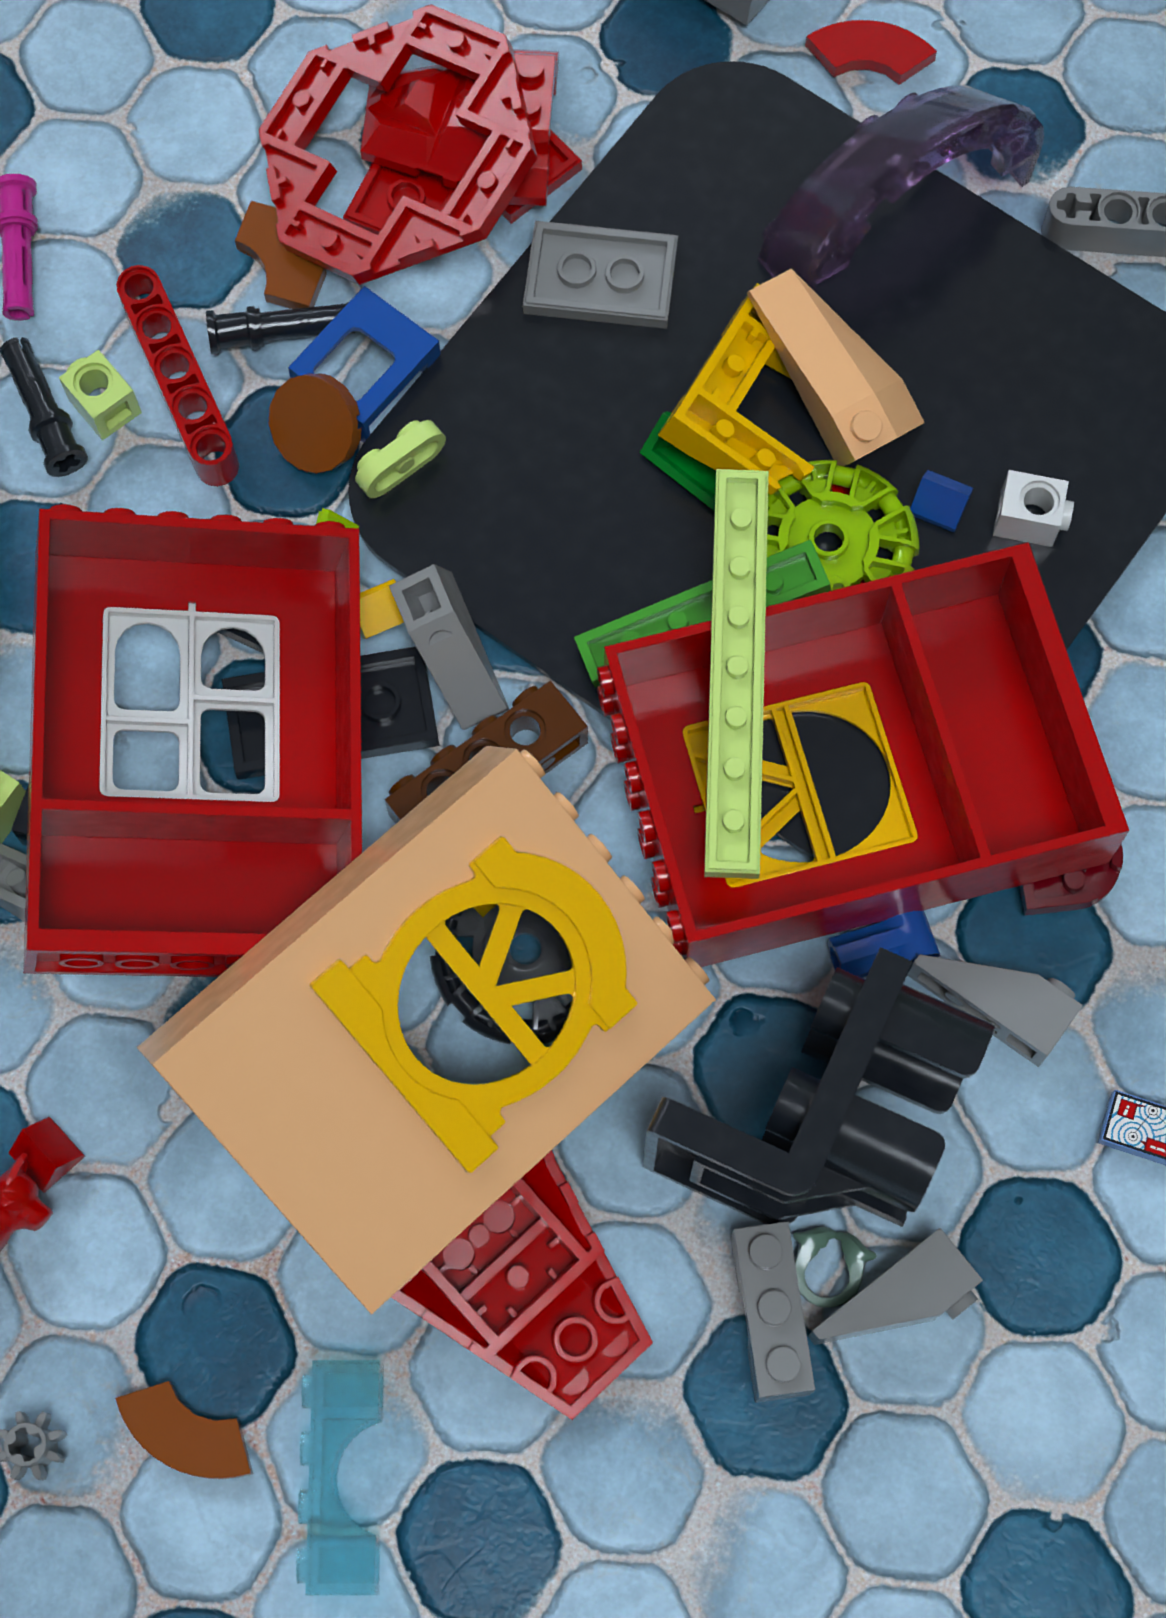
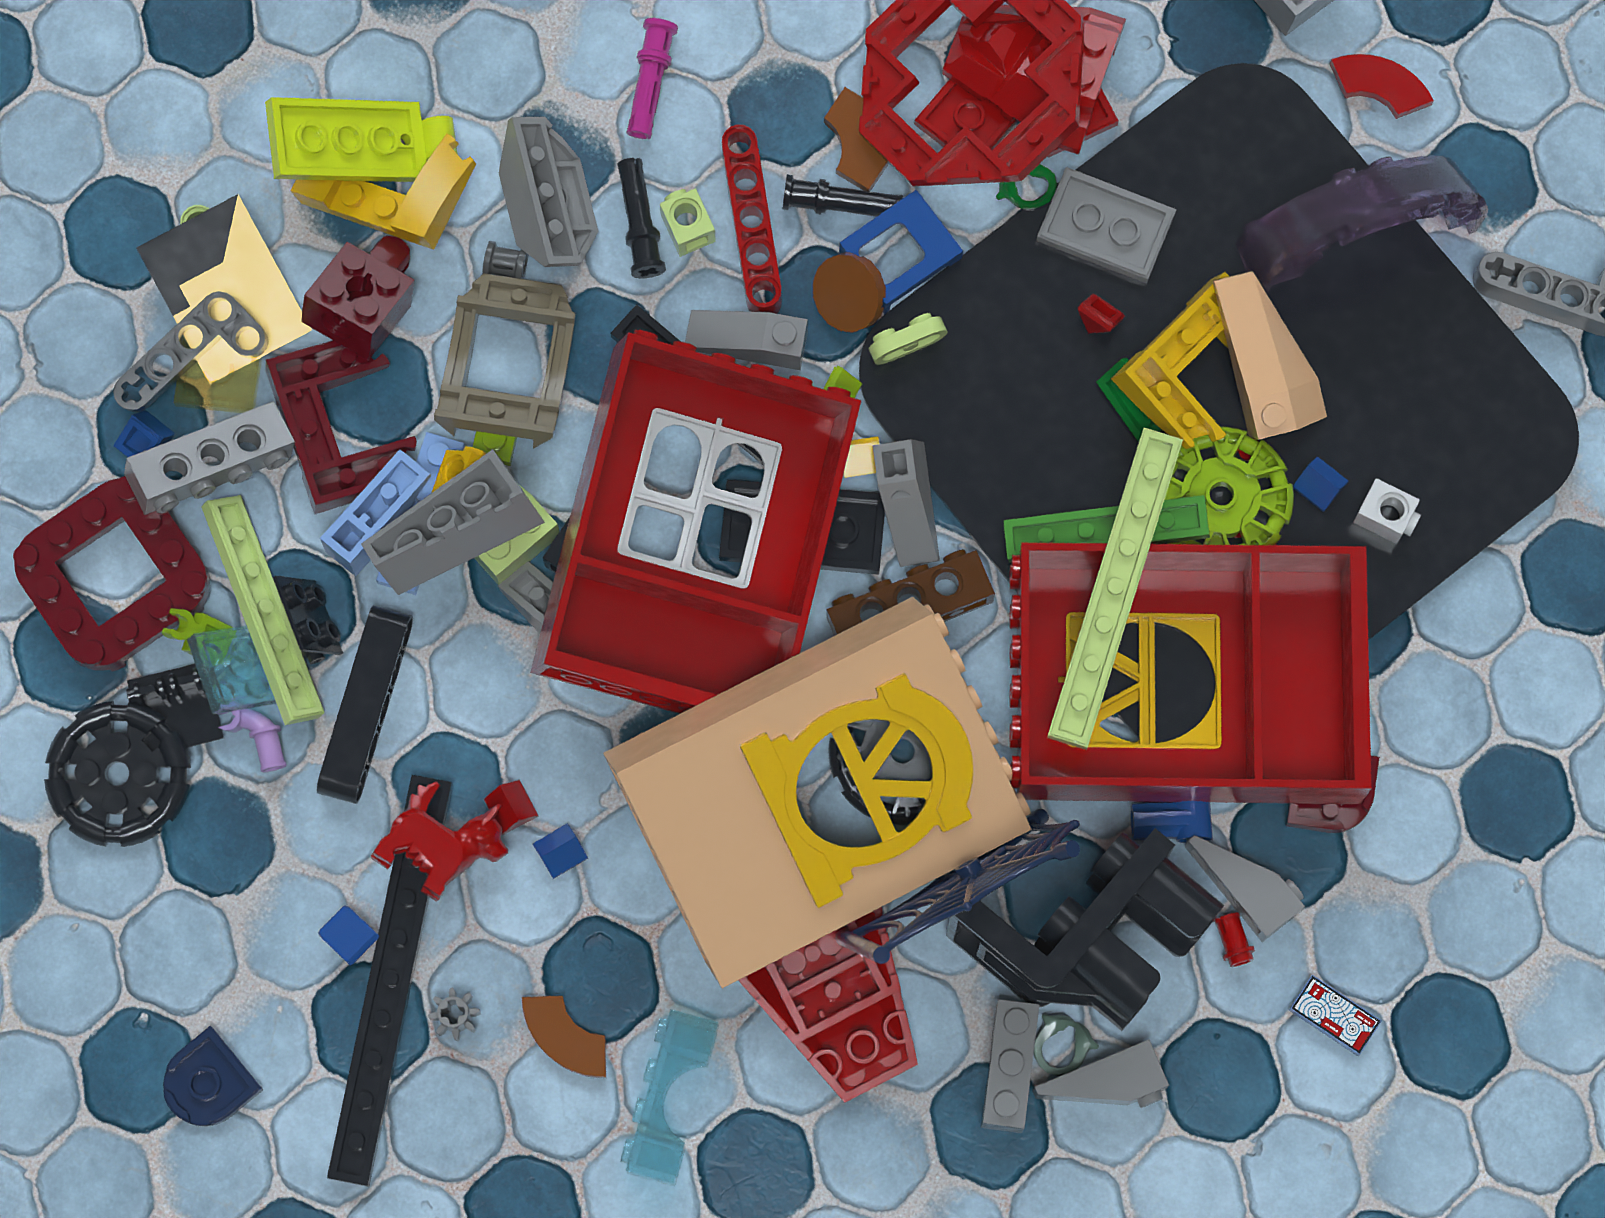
camera: 15 degrees right, 5 degrees up
none -> blue slope [532,823,588,879]
none -> light grey slope [685,310,808,371]
none -> dark blue animal [835,808,1080,964]
none -> green piece [996,164,1057,209]
none -> red slope [1078,294,1125,334]
none -> red pin [1214,912,1255,967]

